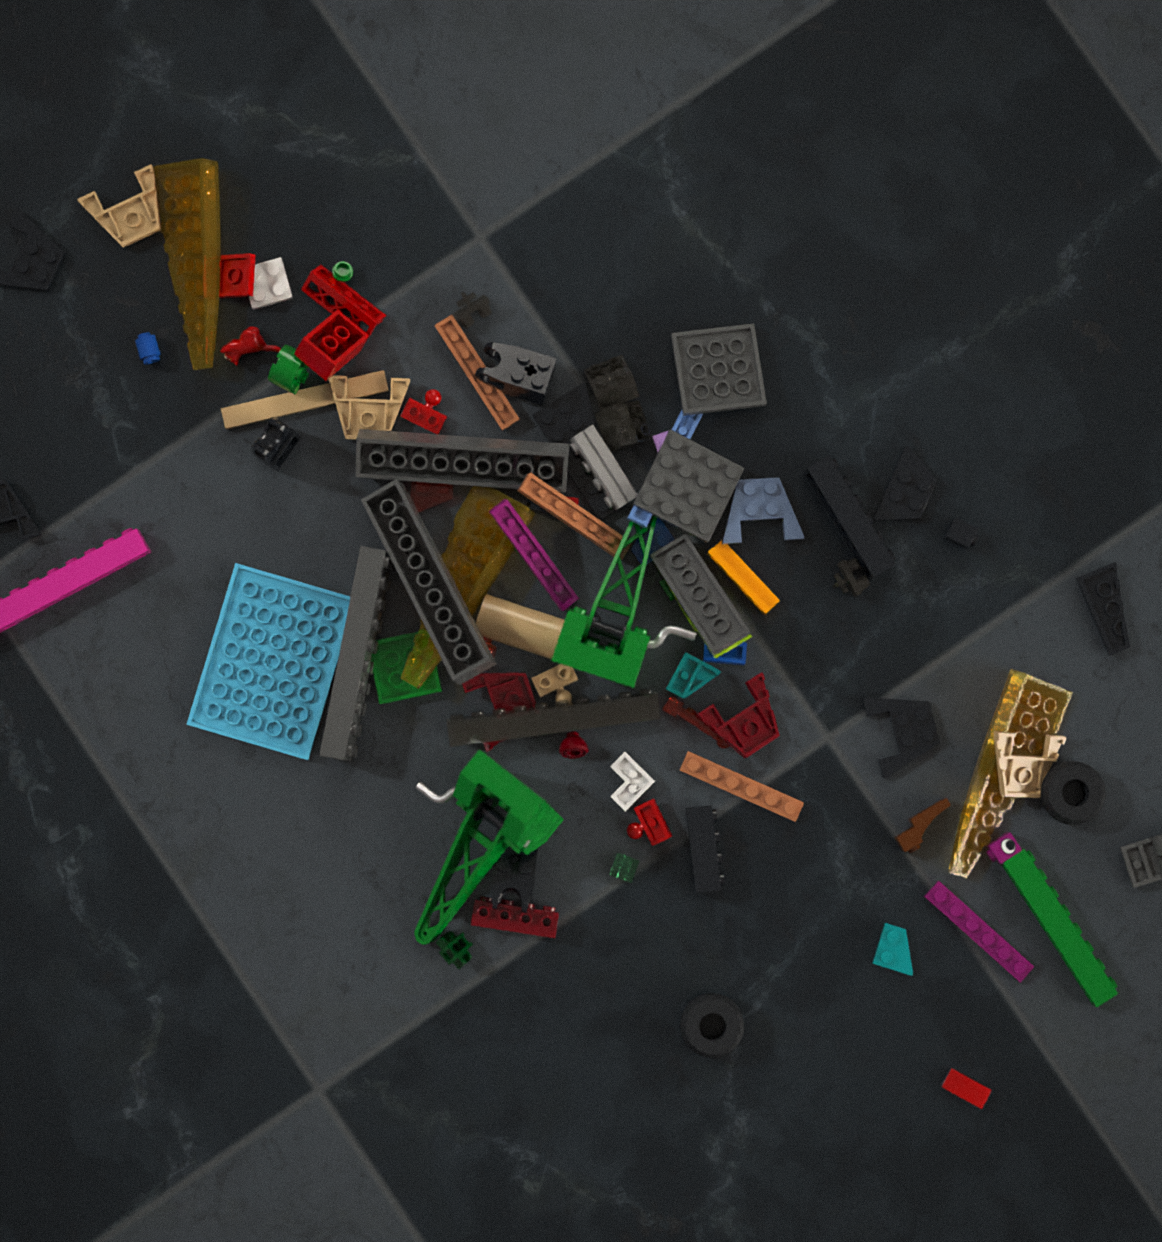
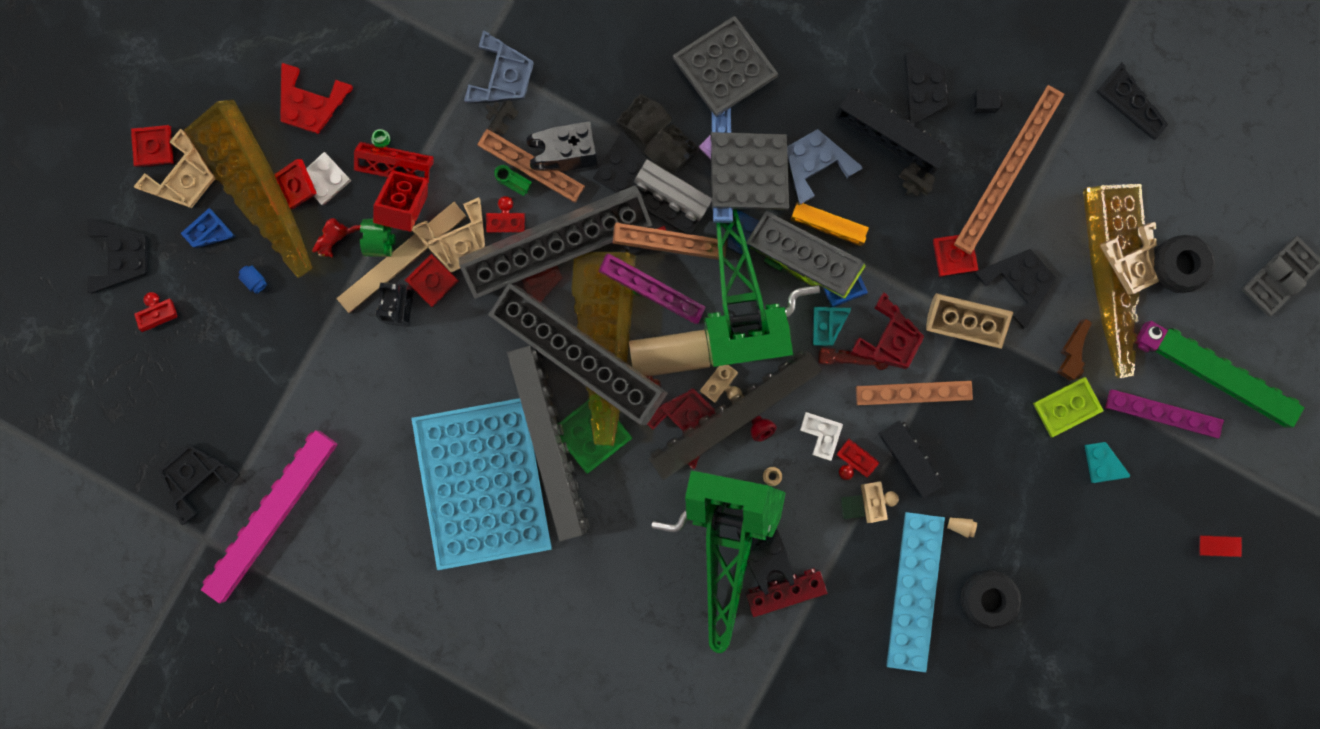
camera: 25 degrees left, 0 degrees up
dark green piece [436,931,473,970] -> none
none -> red plate [131,125,174,167]
none -> red plate [135,292,177,332]
none -> blue wing [181,208,235,248]
none -> red wing [281,63,353,134]
none -> red plate [405,254,459,307]
none -> sand blue wing [464,31,534,103]
none -> green piece [494,165,532,197]
none -> tan plate [763,467,782,486]
none -> tan plate [861,481,899,523]
none -> medium azure plate [886,512,945,672]
none -> tan brick [926,293,1013,349]
none -> red plate [933,235,978,277]
none -> tan cone [947,517,977,538]
none -> nougat plate [954,85,1065,254]
none -> lime plate [1033,377,1104,437]

